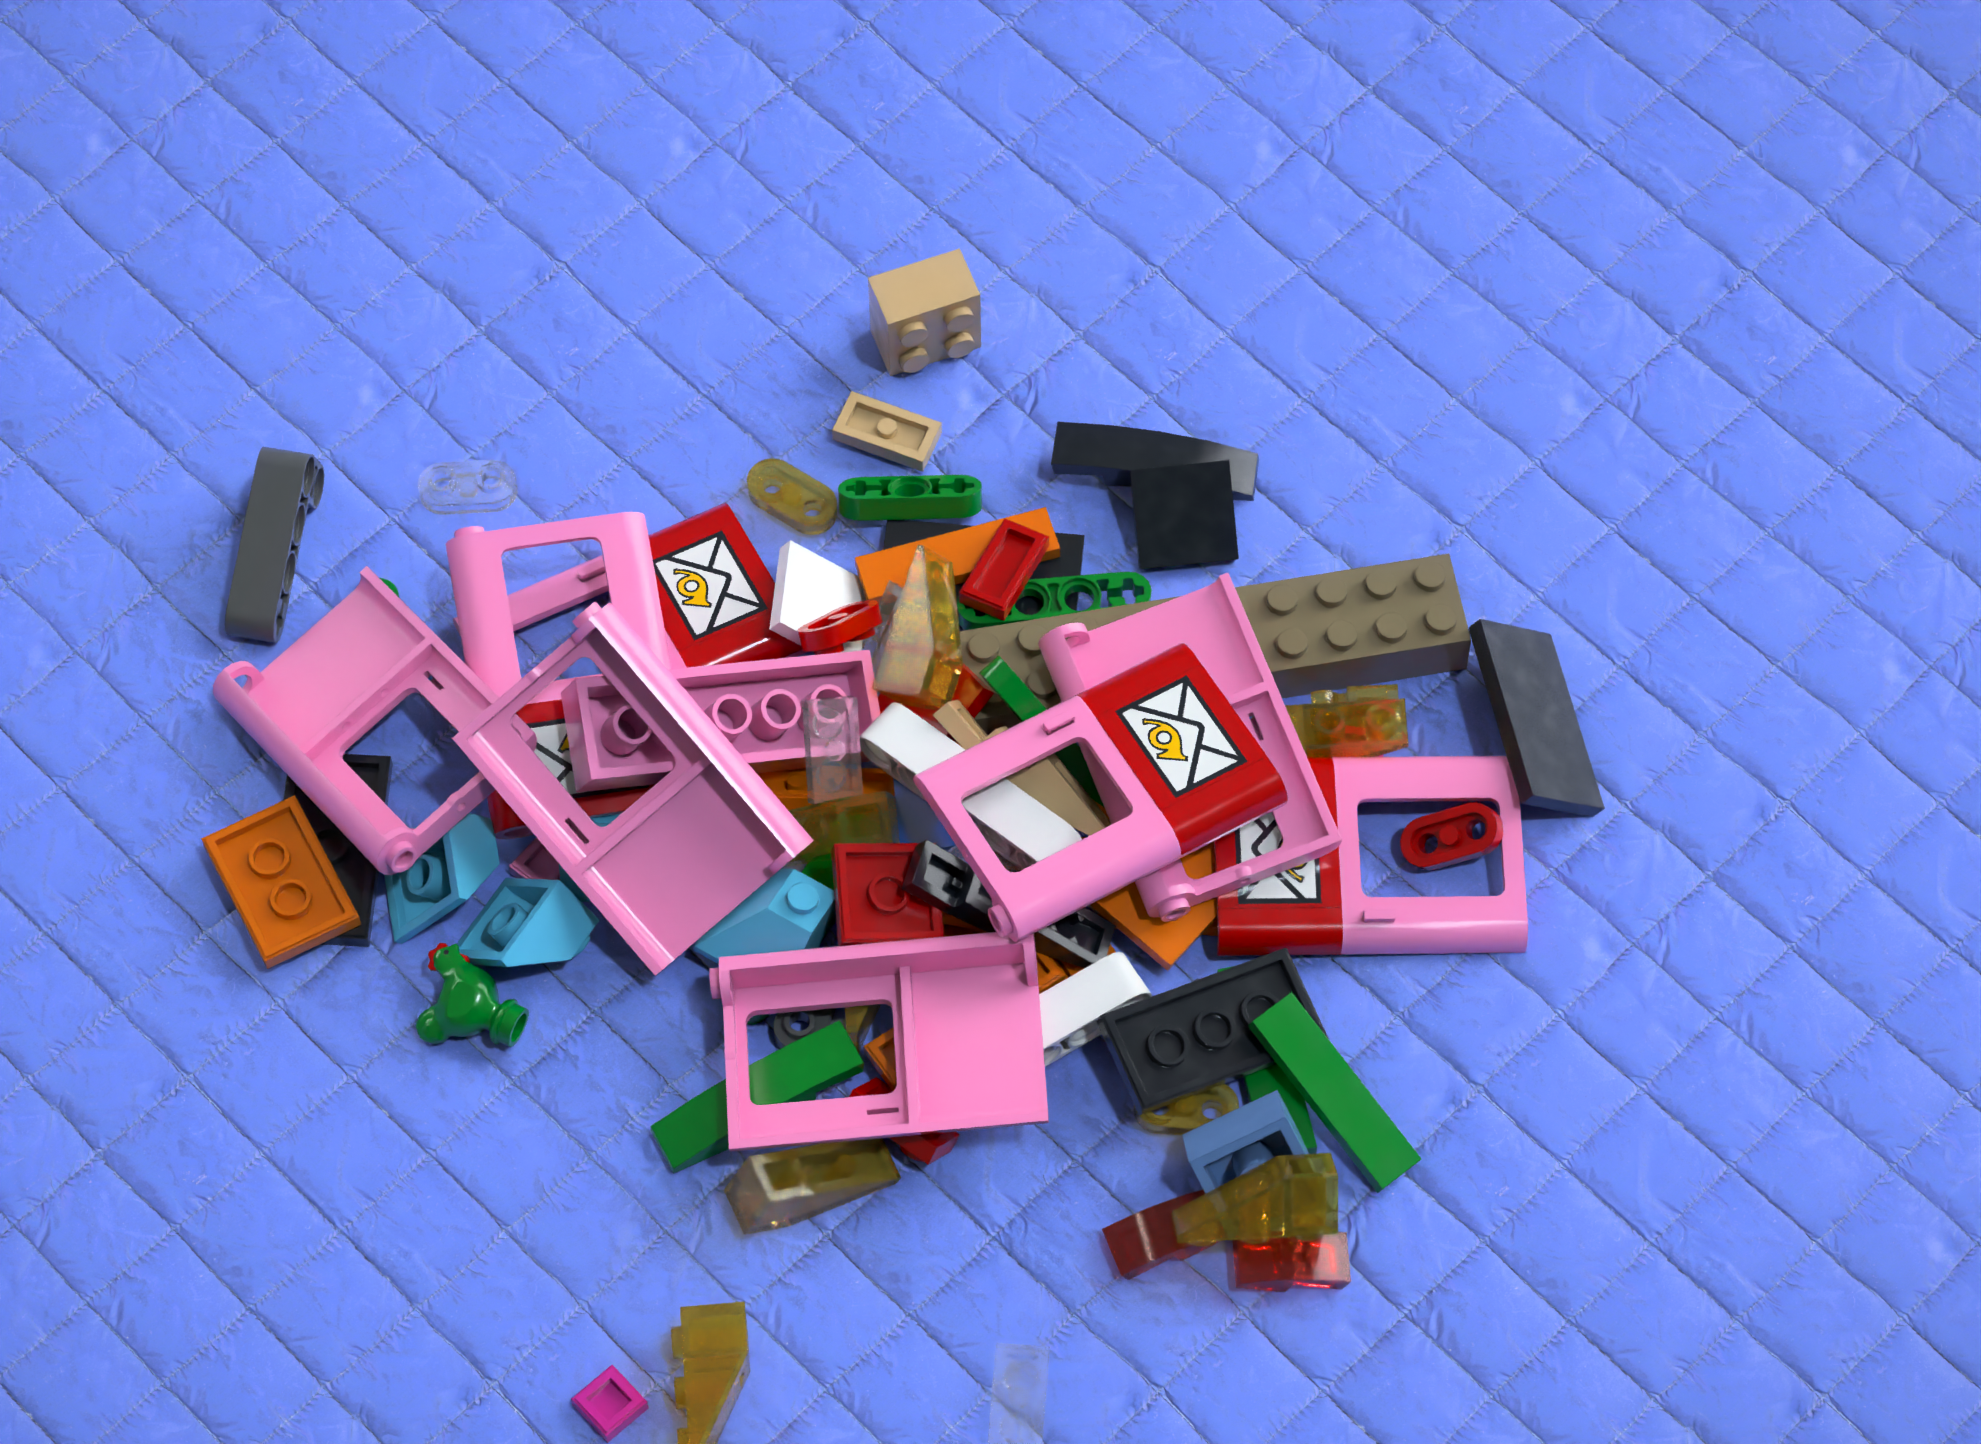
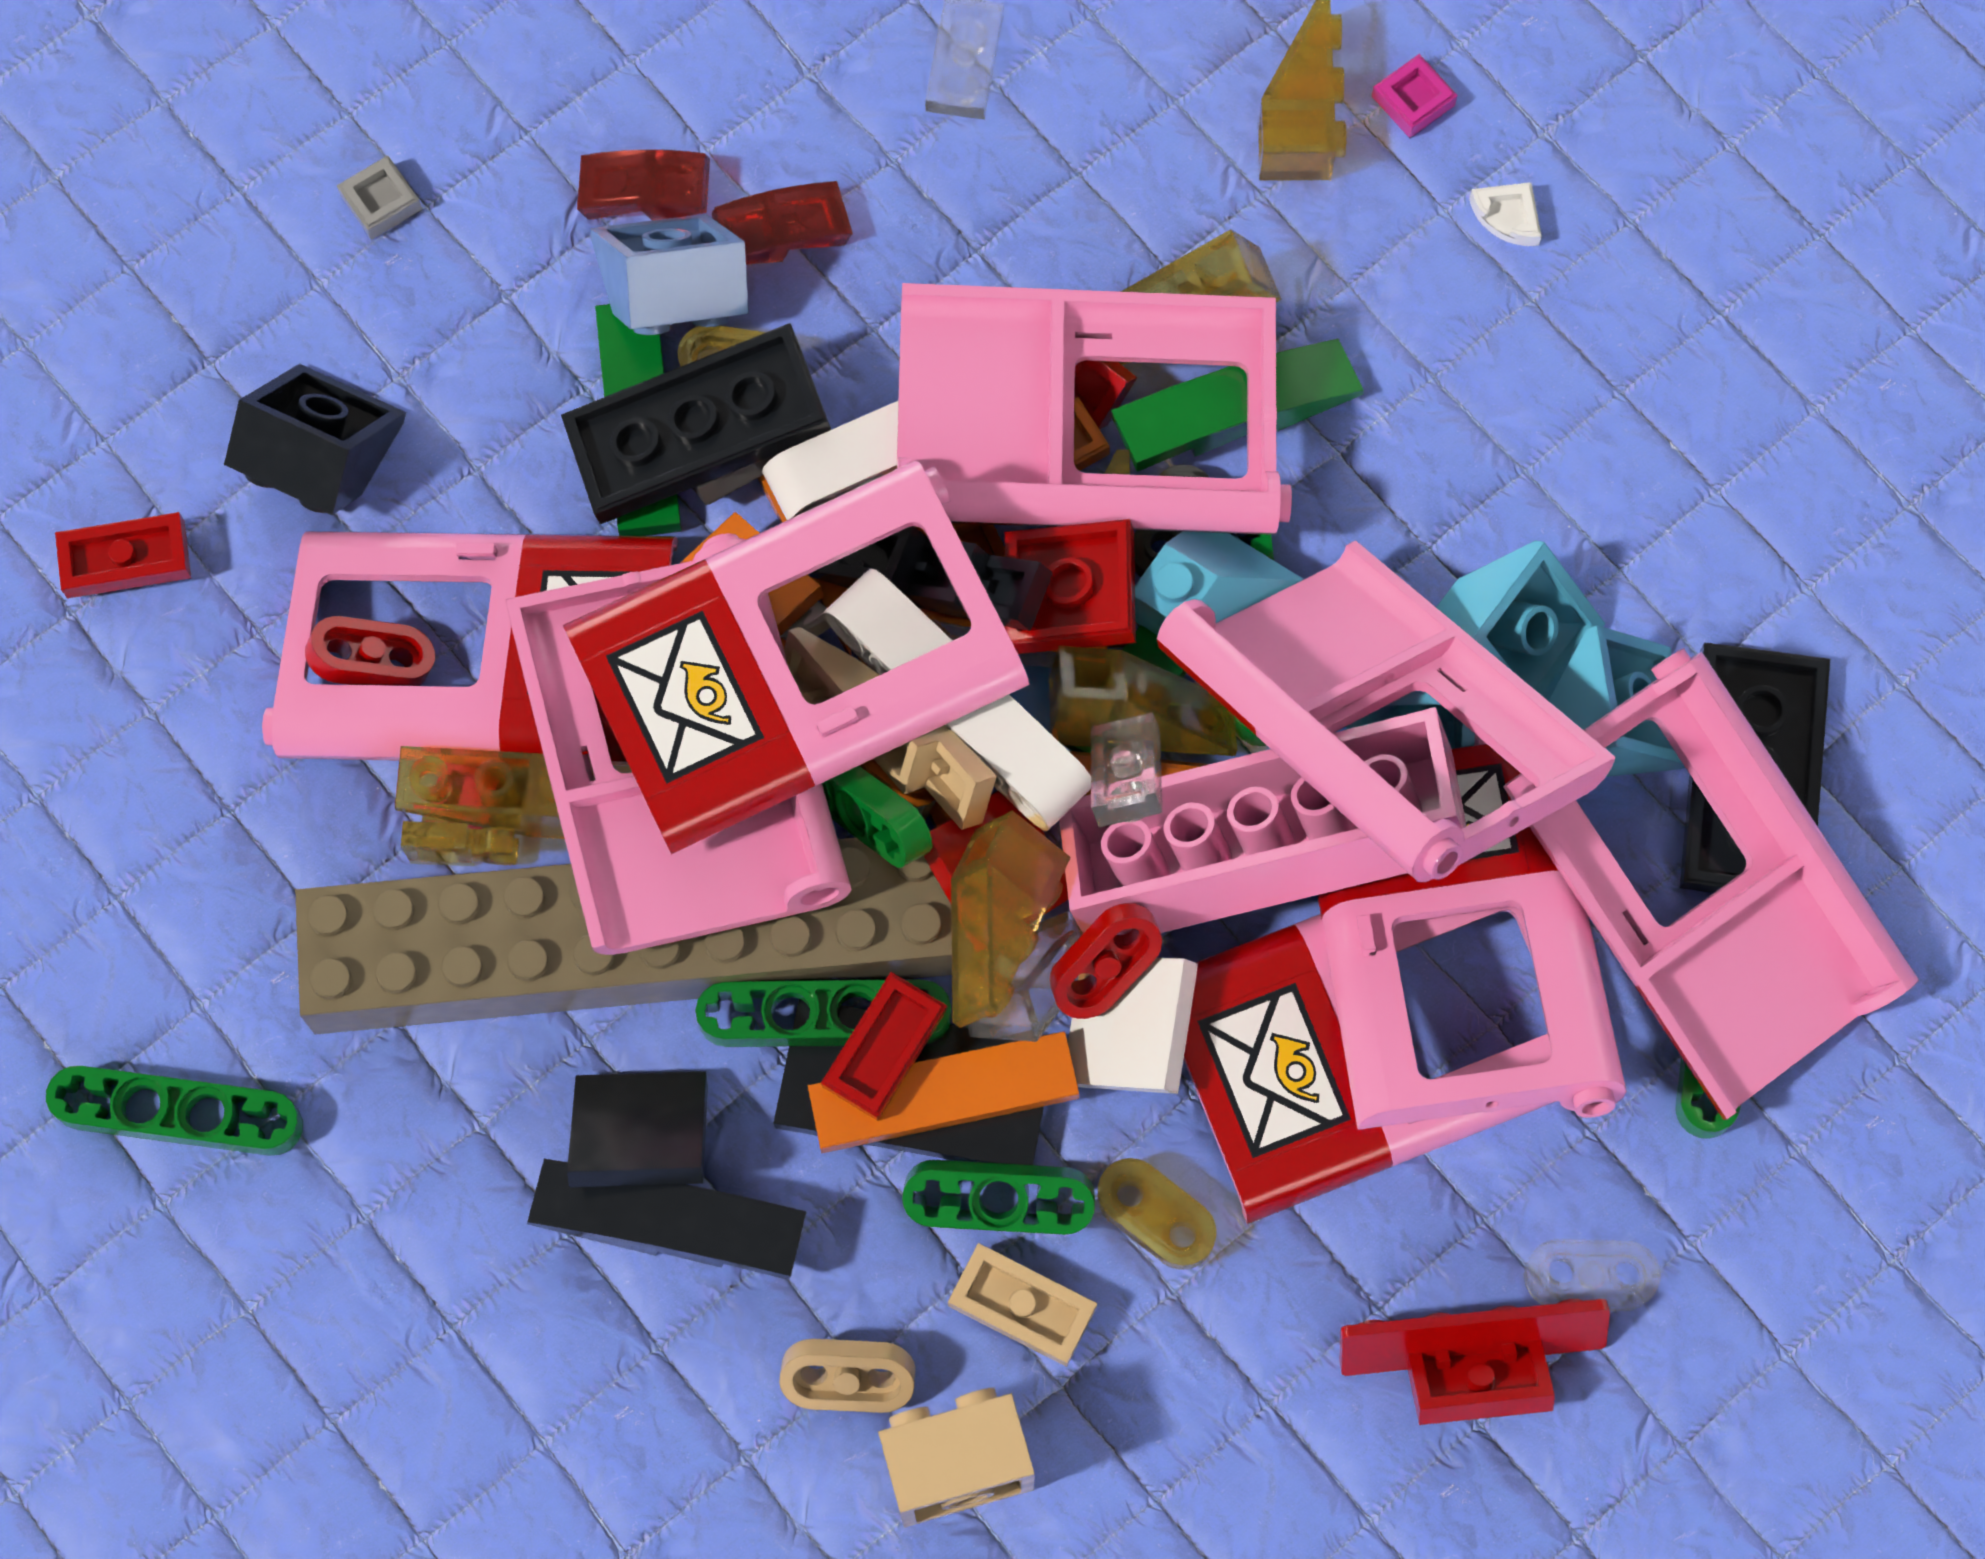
camera: 175 degrees left, 10 degrees up
orange tile [201,795,361,969] -> none
dark grey beam [225,447,325,643] -> none
green animal [415,943,529,1047] -> none
clear yellow slope [1171,1153,1338,1246] -> none
green tile [1248,992,1421,1193] -> none
black tile [1468,619,1605,817] -> none
none -> green beam [46,1066,303,1156]
none -> red plate [55,512,191,599]
none -> black slope [224,364,406,515]
none -> light grey tile [337,155,422,240]
none -> tan plate [779,1339,916,1413]
none -> red bracket [1339,1299,1610,1425]
none -> white tile [1469,182,1542,246]

